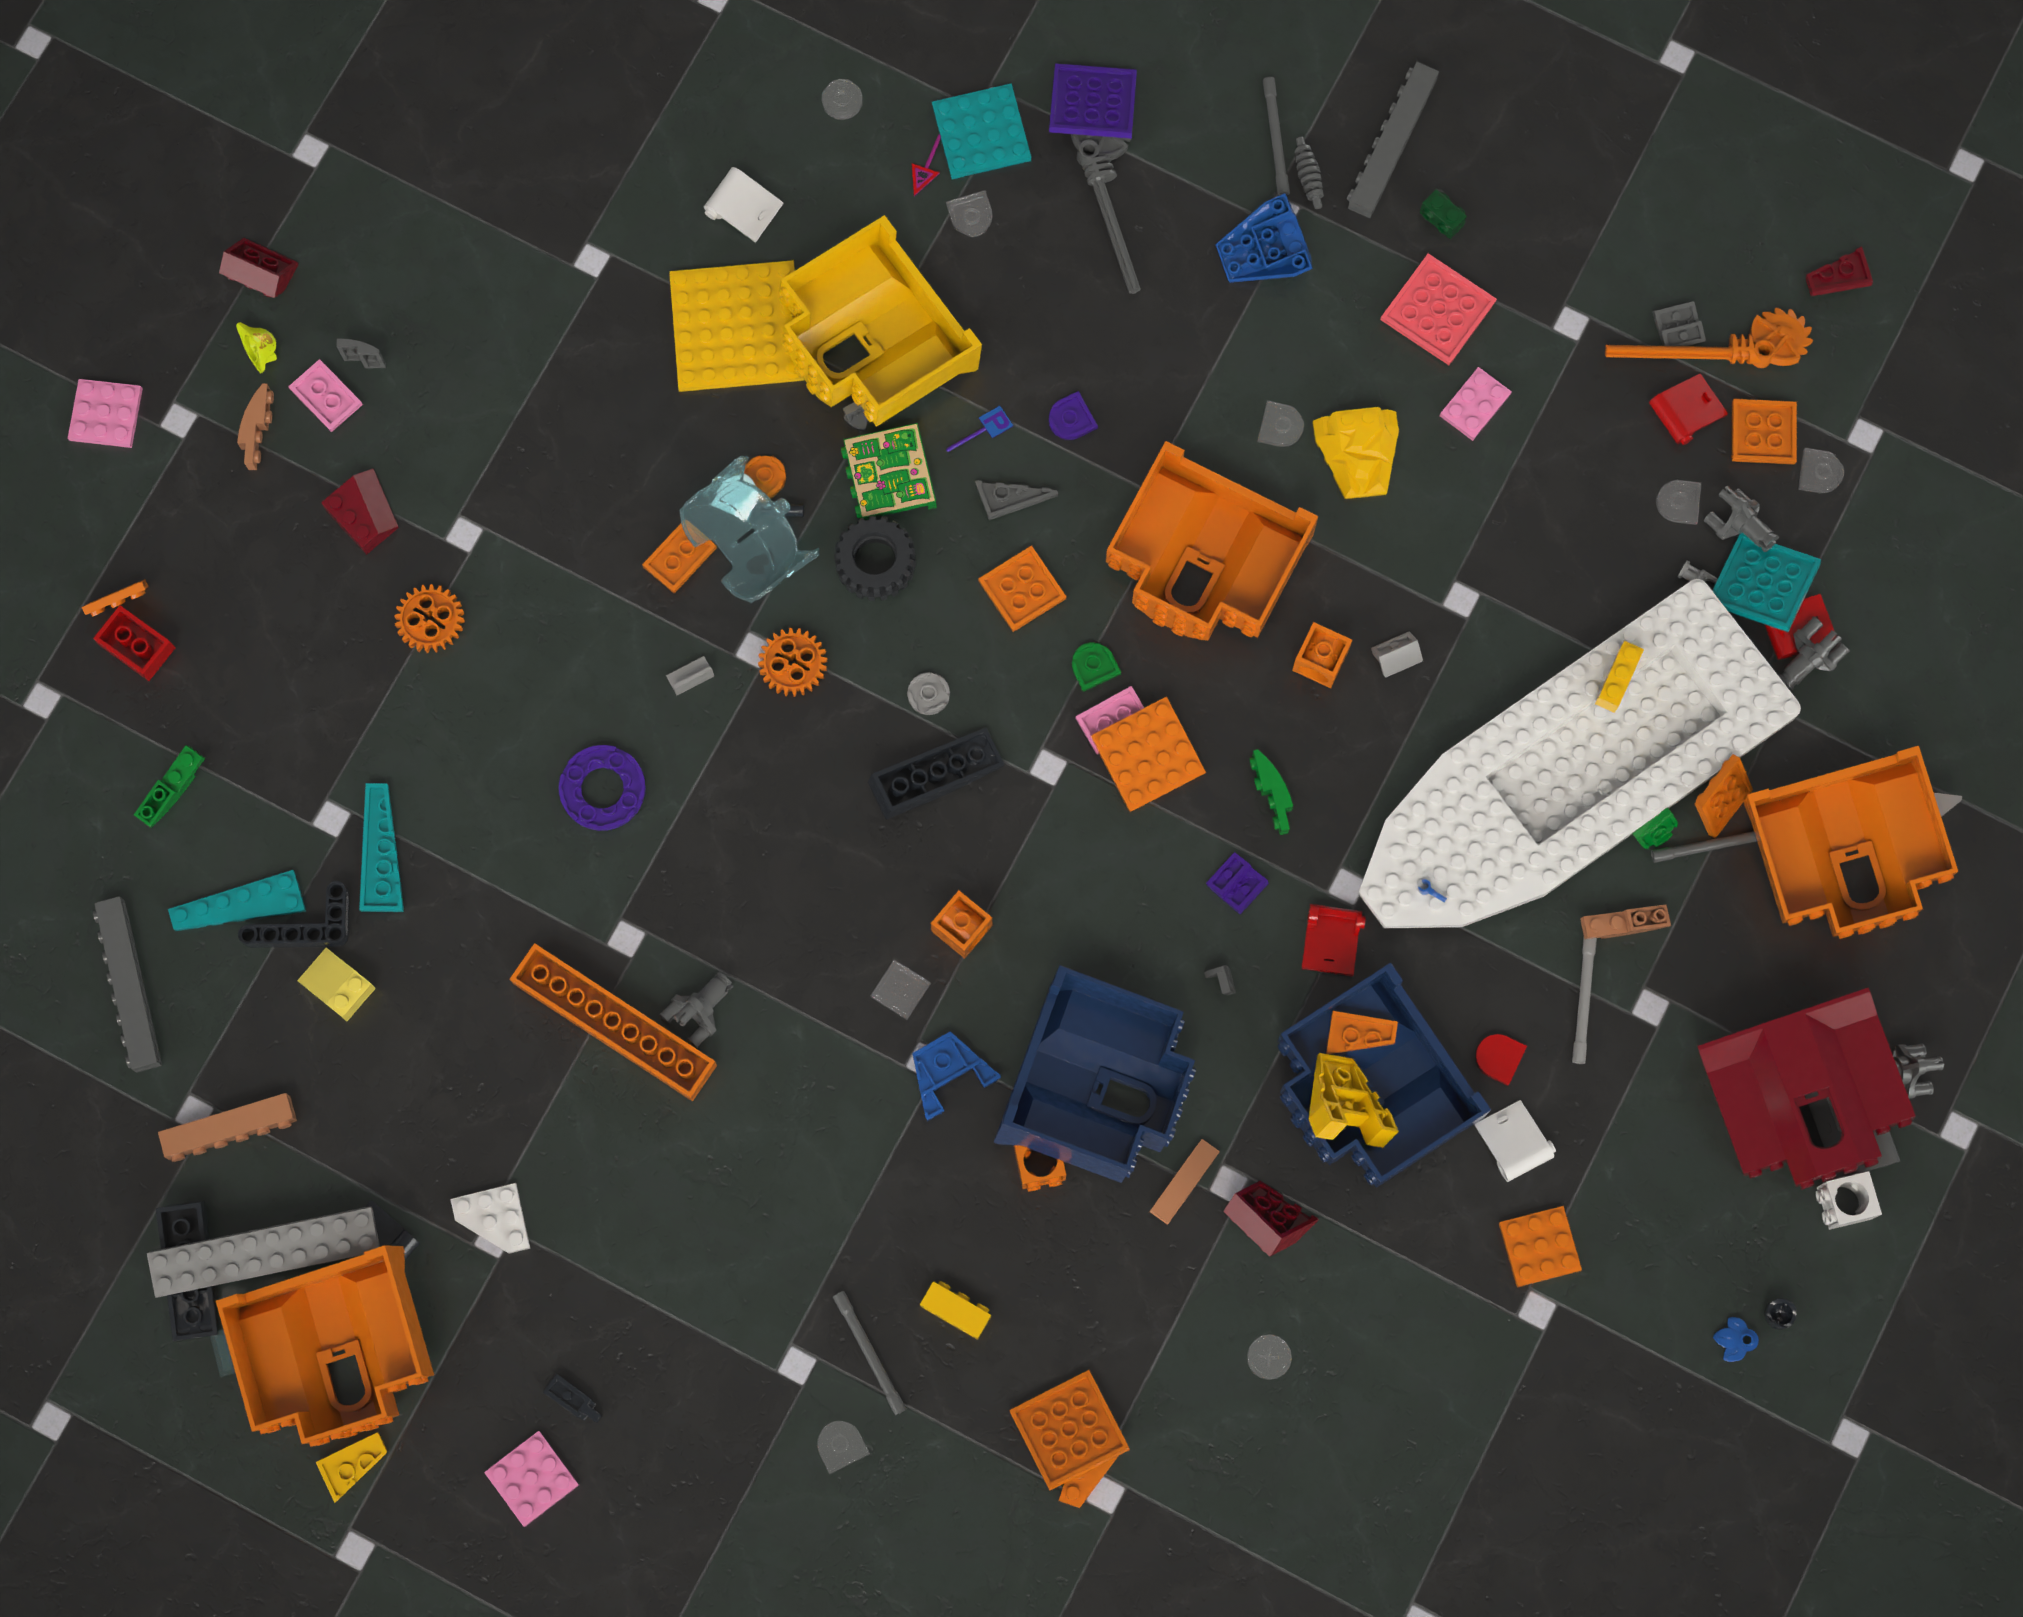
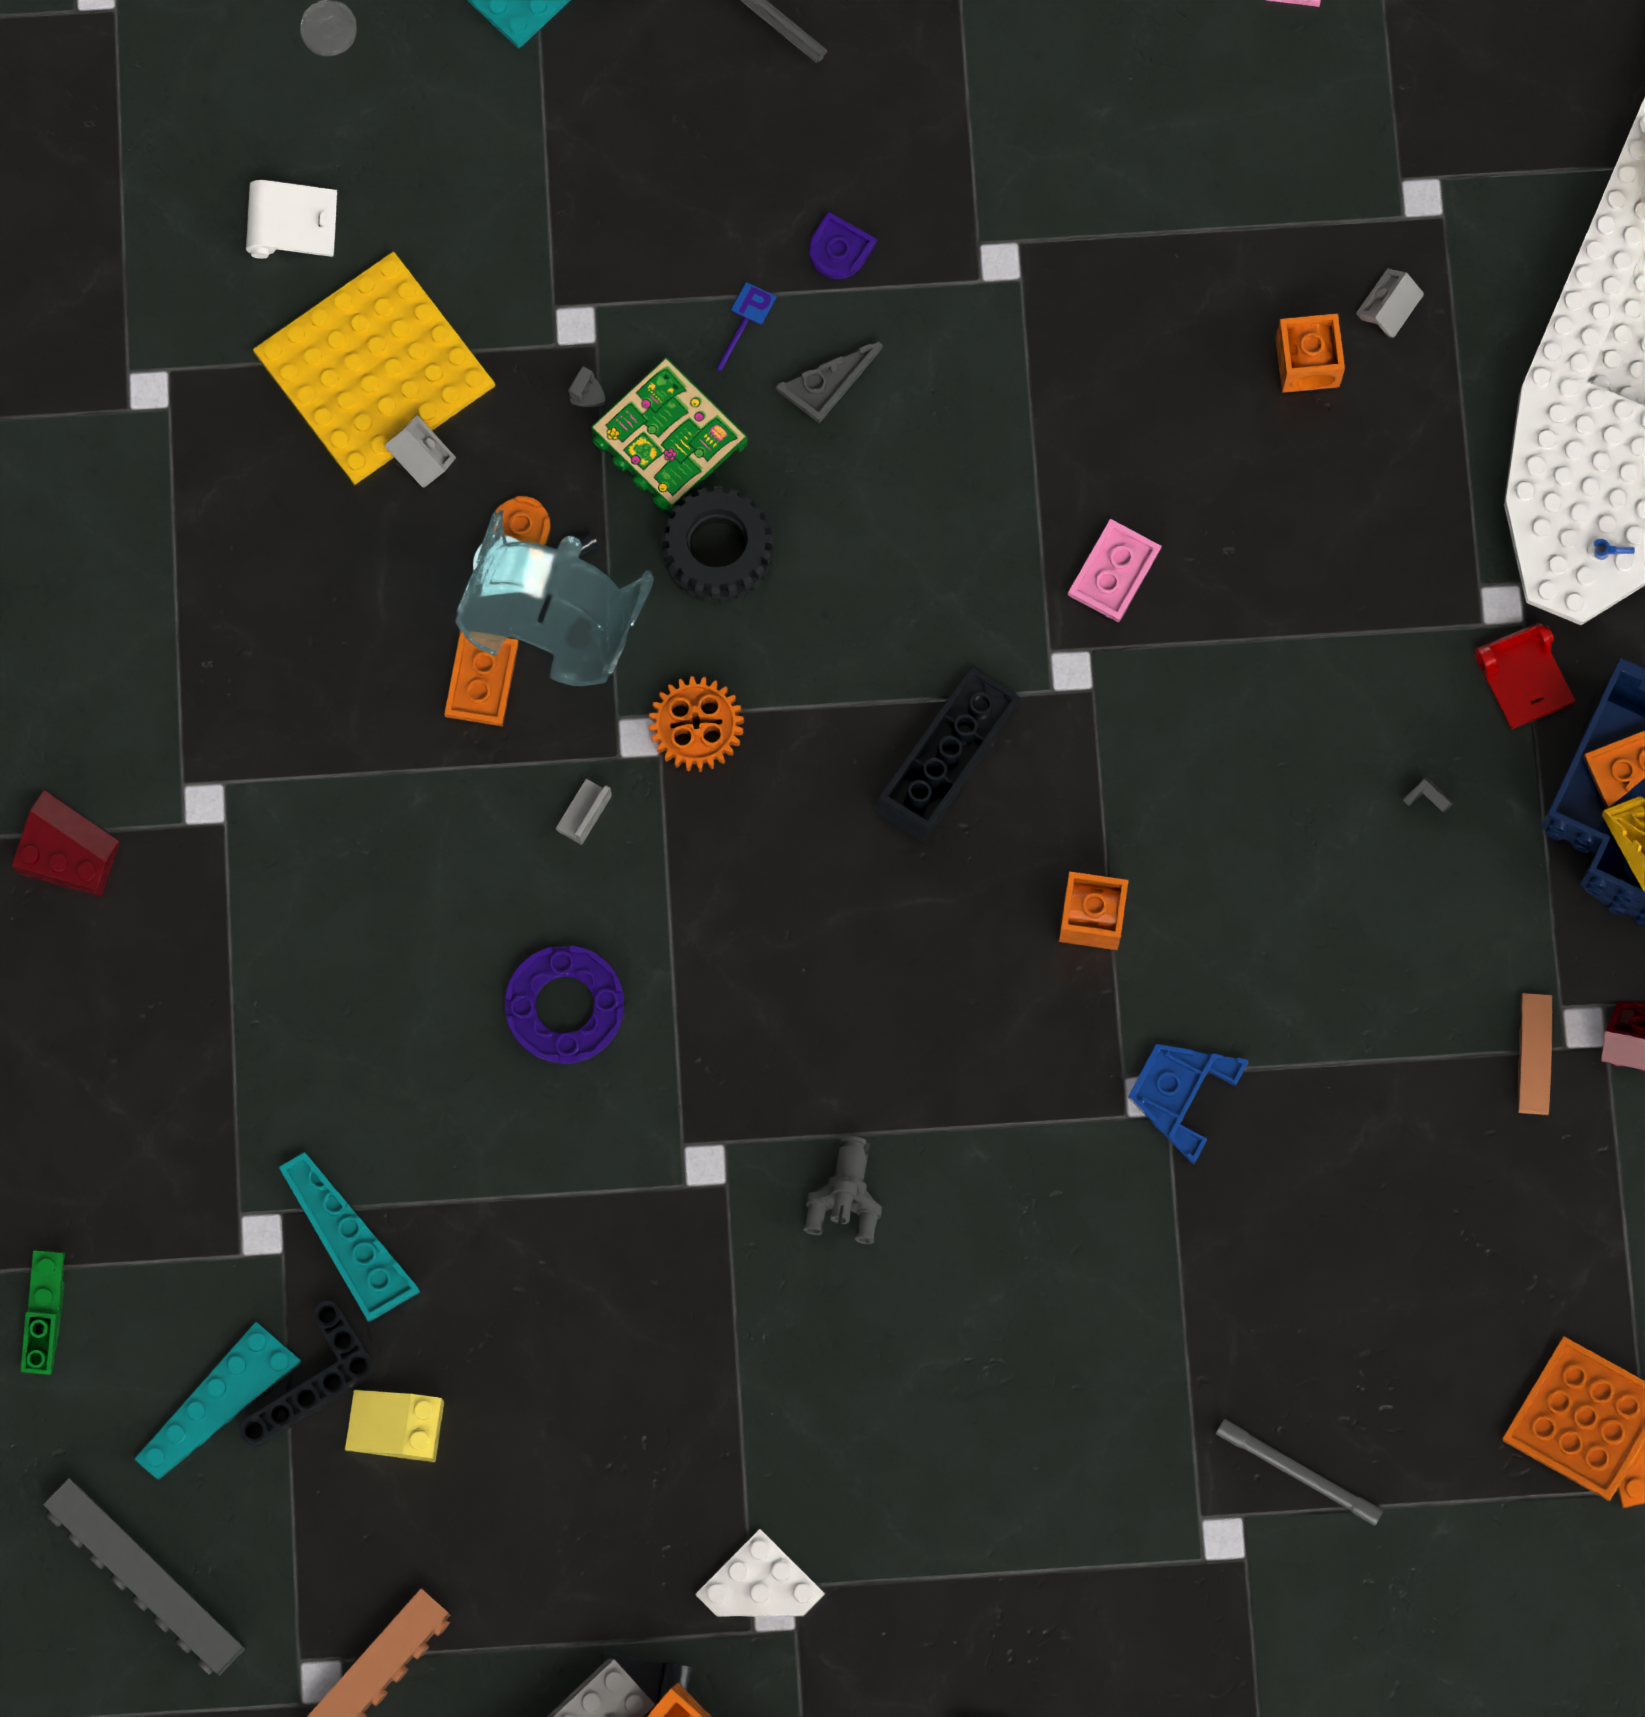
camera: 30 degrees left, 0 degrees up
orange gear [394,584,465,653] -> none
orange brick [510,943,717,1101] -> none
yellow panel [779,215,982,427] -> none
clear tile [817,1421,870,1474] -> none
clear tile [871,960,931,1020] -> none
light grey tile [907,672,950,715] -> none
piece [912,134,941,196] -> none
yellow brick [920,1281,991,1340] -> none
clear tile [946,190,992,237] -> none
orange plate [978,545,1066,632] -> none
dark blue panel [993,965,1196,1183] -> none
orange brick [1014,1145,1066,1192] -> none
green tile [1072,642,1122,692] -> none
orange plate [1090,697,1206,812] -> none
orange panel [1106,441,1318,641] -> none
dark purple slope [1206,852,1269,914] -> none
green slope [1249,749,1293,835] -> none
clear tile [1258,400,1304,447] -> none
yellow wedge [1313,407,1399,499] -> none
none -> light grey panel [385,415,456,487]

